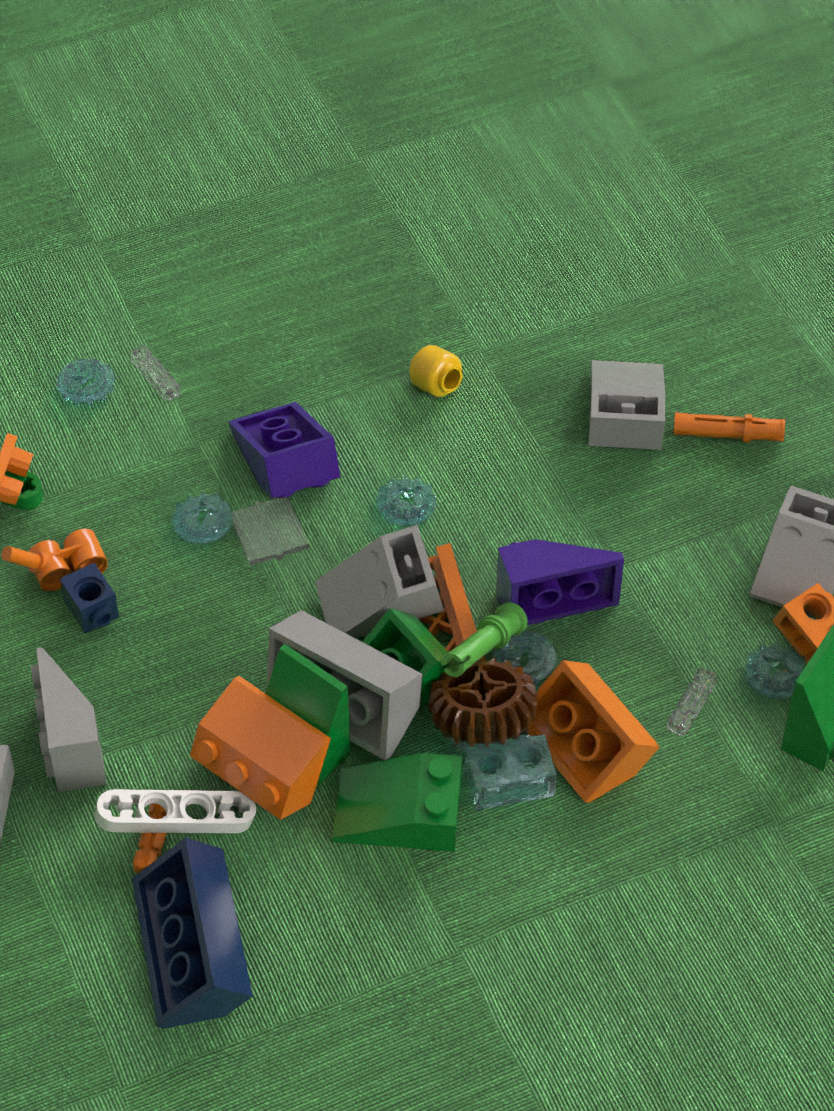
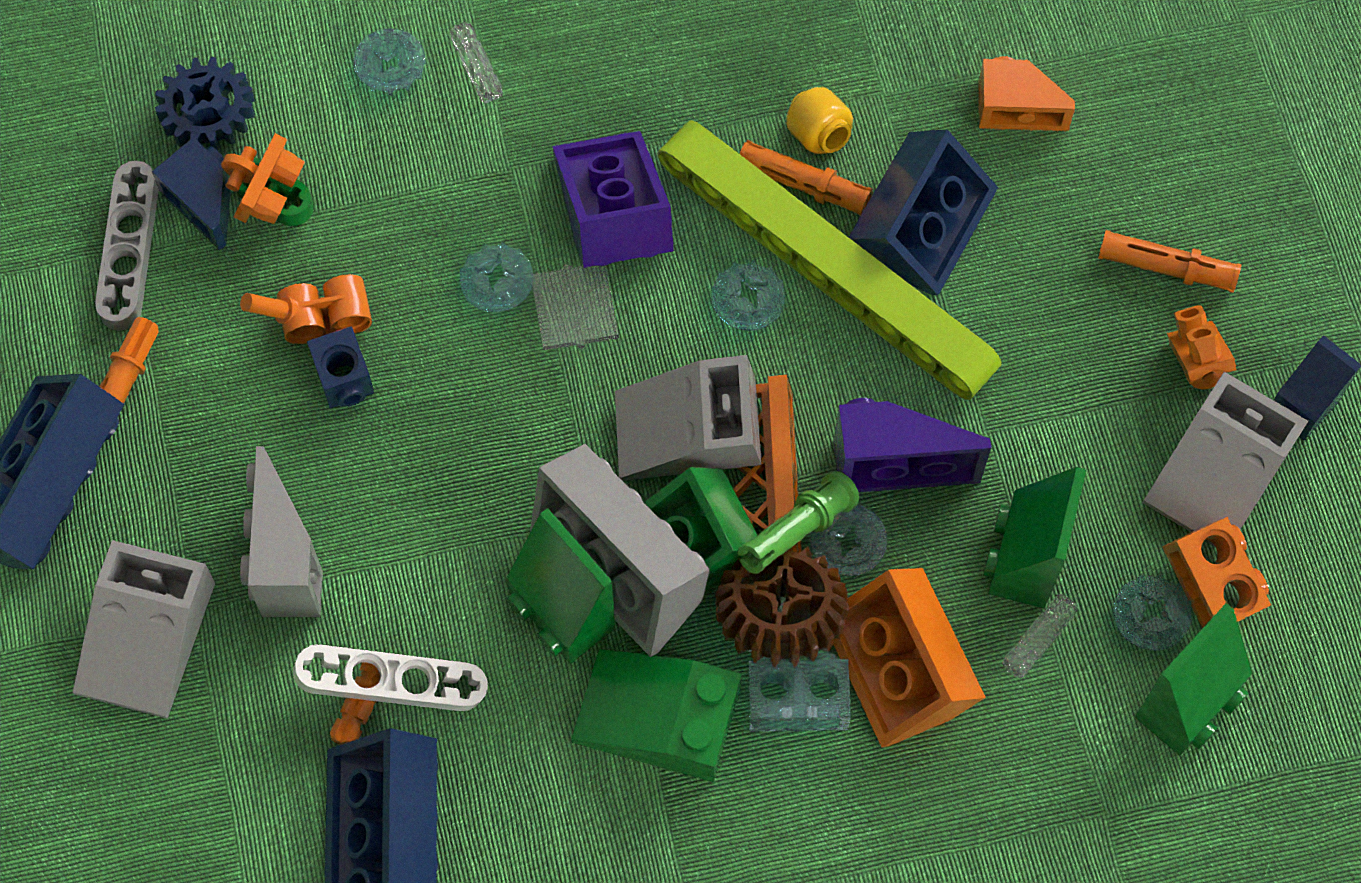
camera: 10 degrees right, 15 degrees up
orange slope [190,676,331,820] -> none
light grey slope [588,360,665,450] -> none
none -> lime beam [657,120,1002,400]
none -> orange pin [739,140,873,216]
none -> dark blue slope [849,129,998,295]
none -> orange slope [978,56,1075,131]
none -> green slope [983,467,1087,609]
none -> orange hips [1167,305,1237,390]

